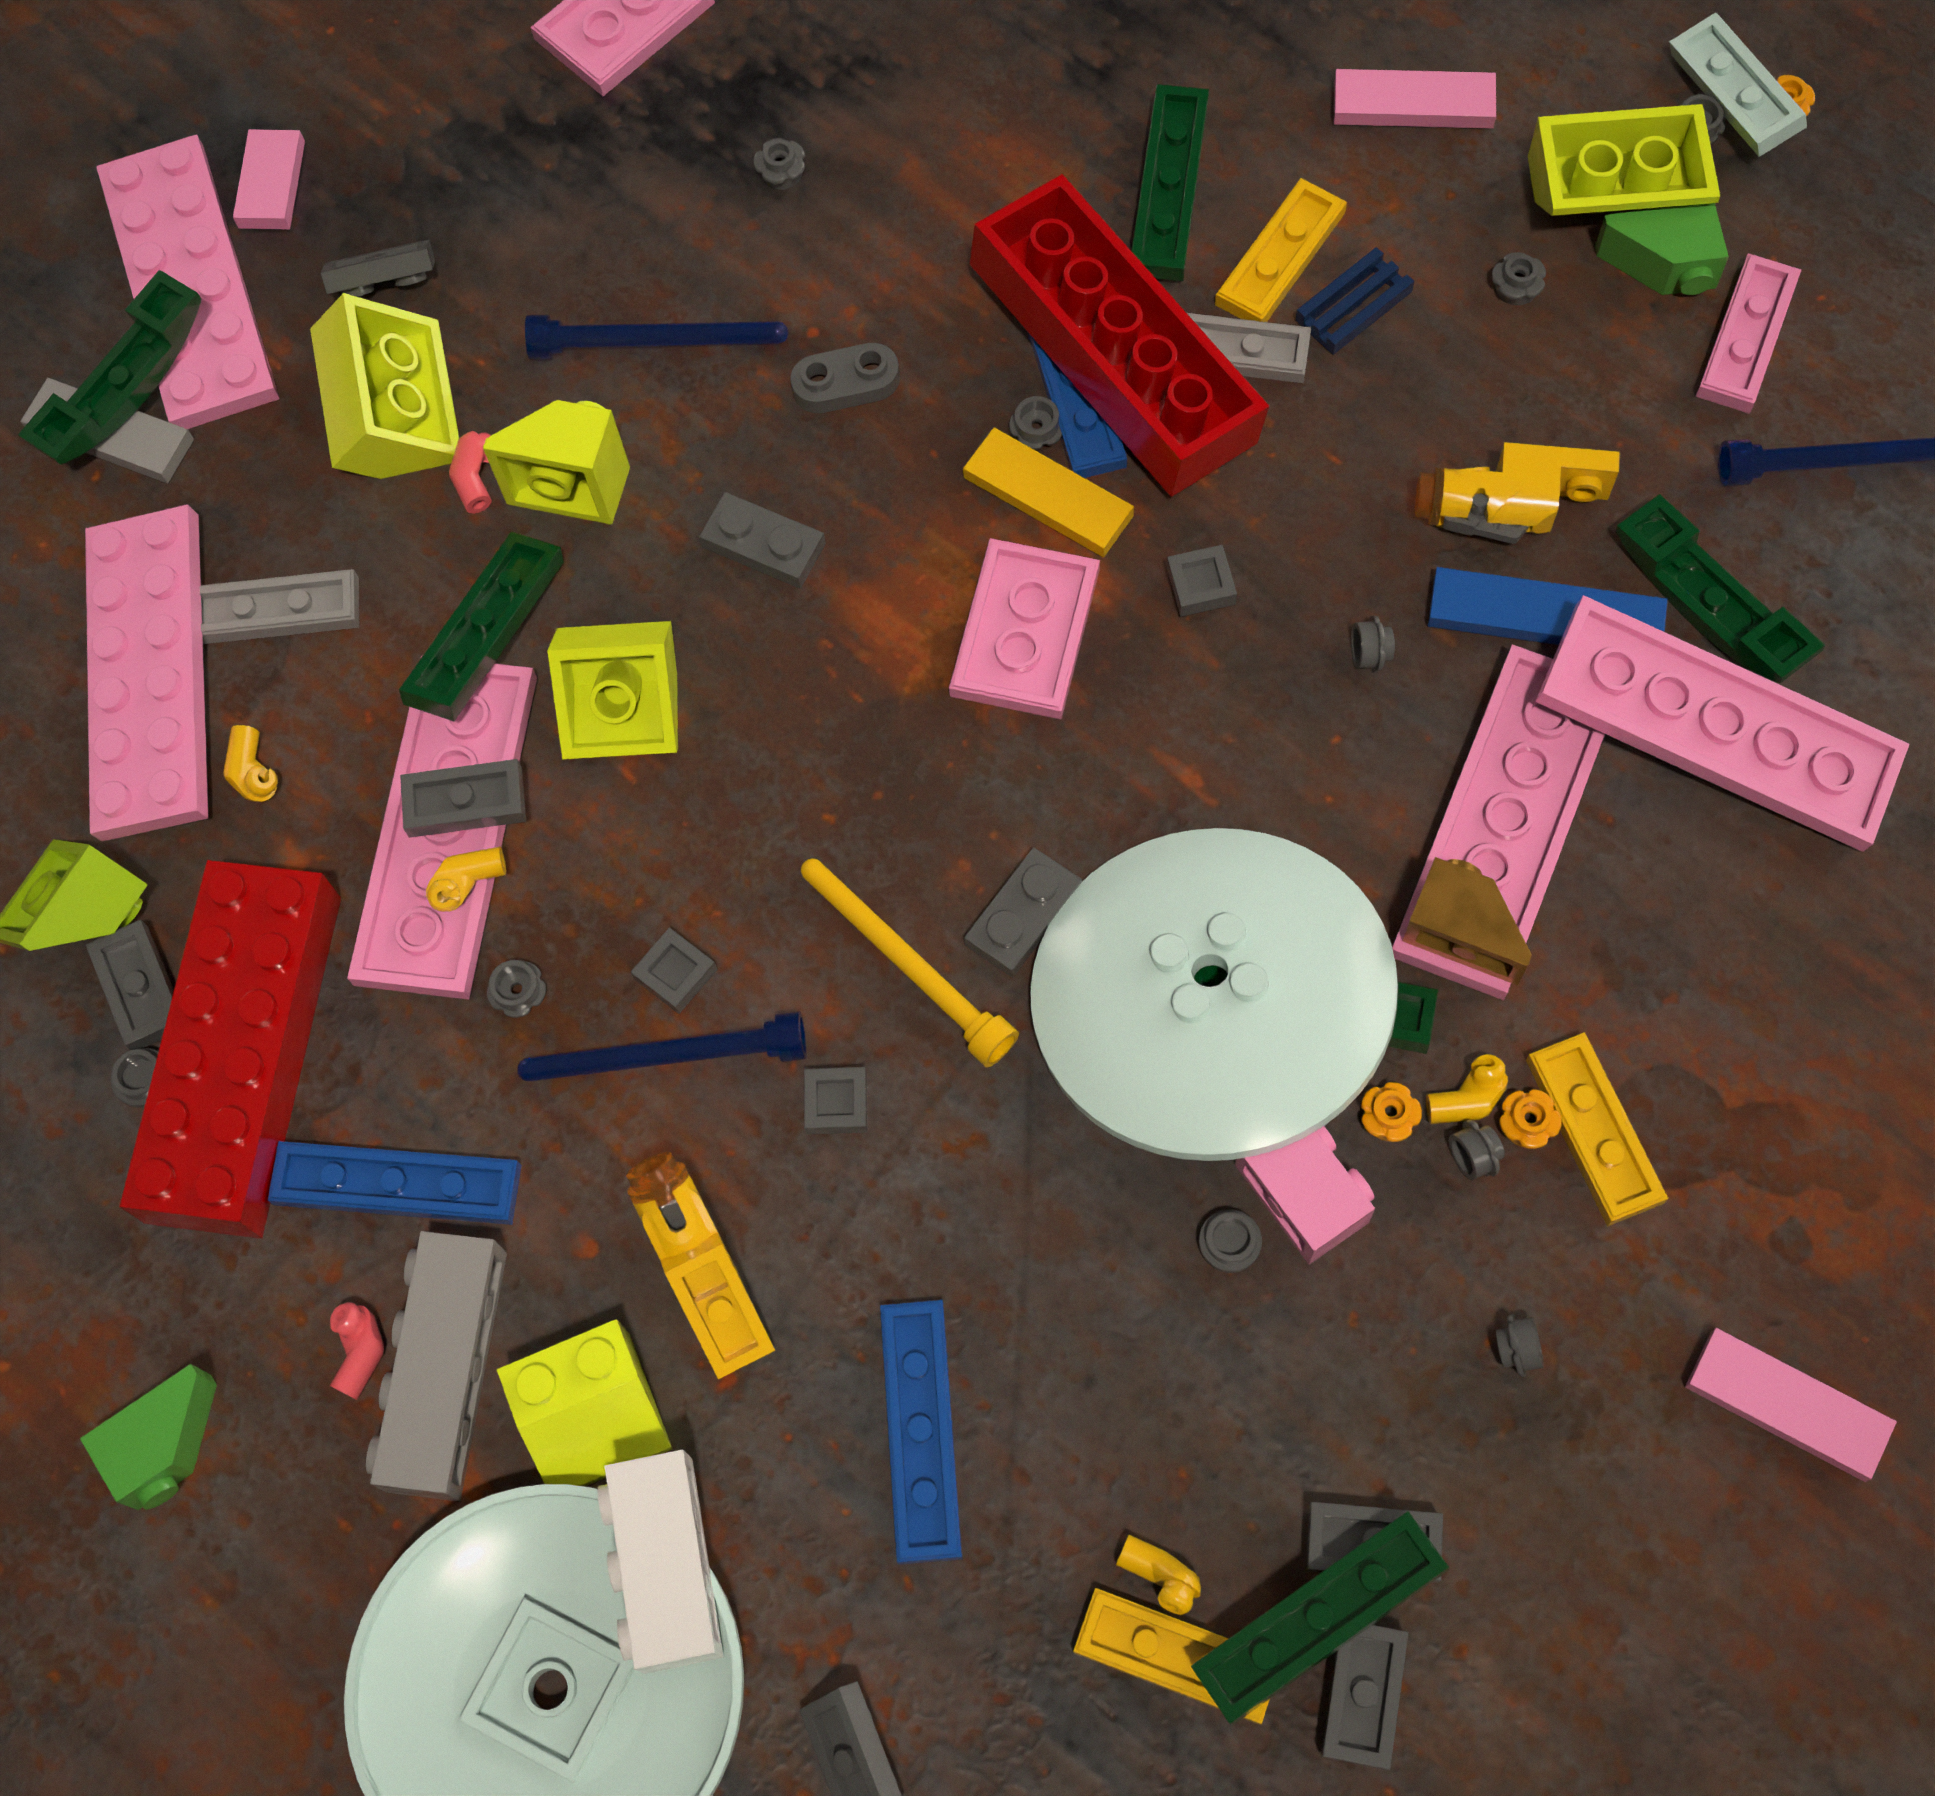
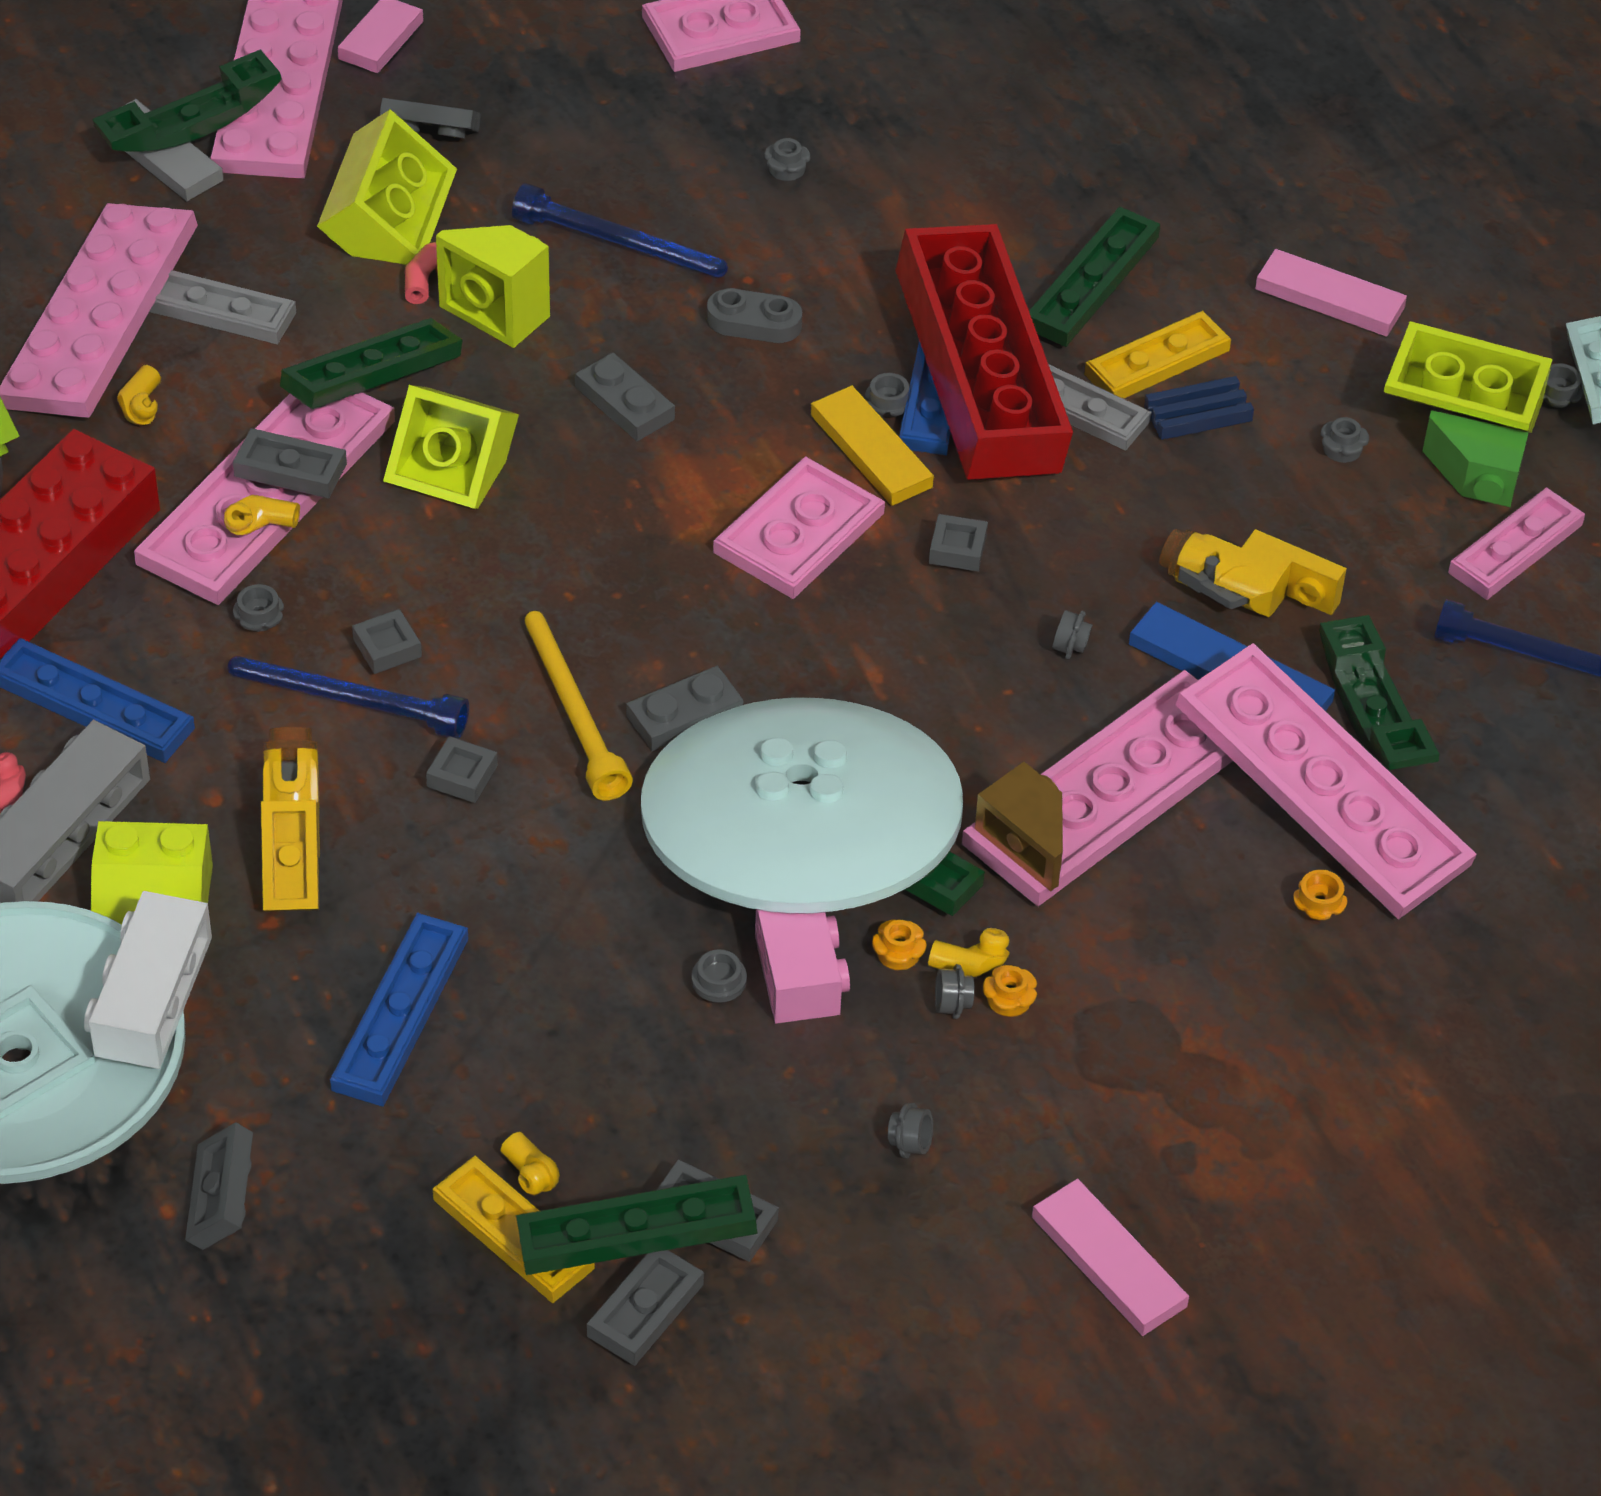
camera: 15 degrees right, 20 degrees down
yellow tile [1526,1032,1668,1227] -> none
none -> light orange plate [1293,870,1347,920]

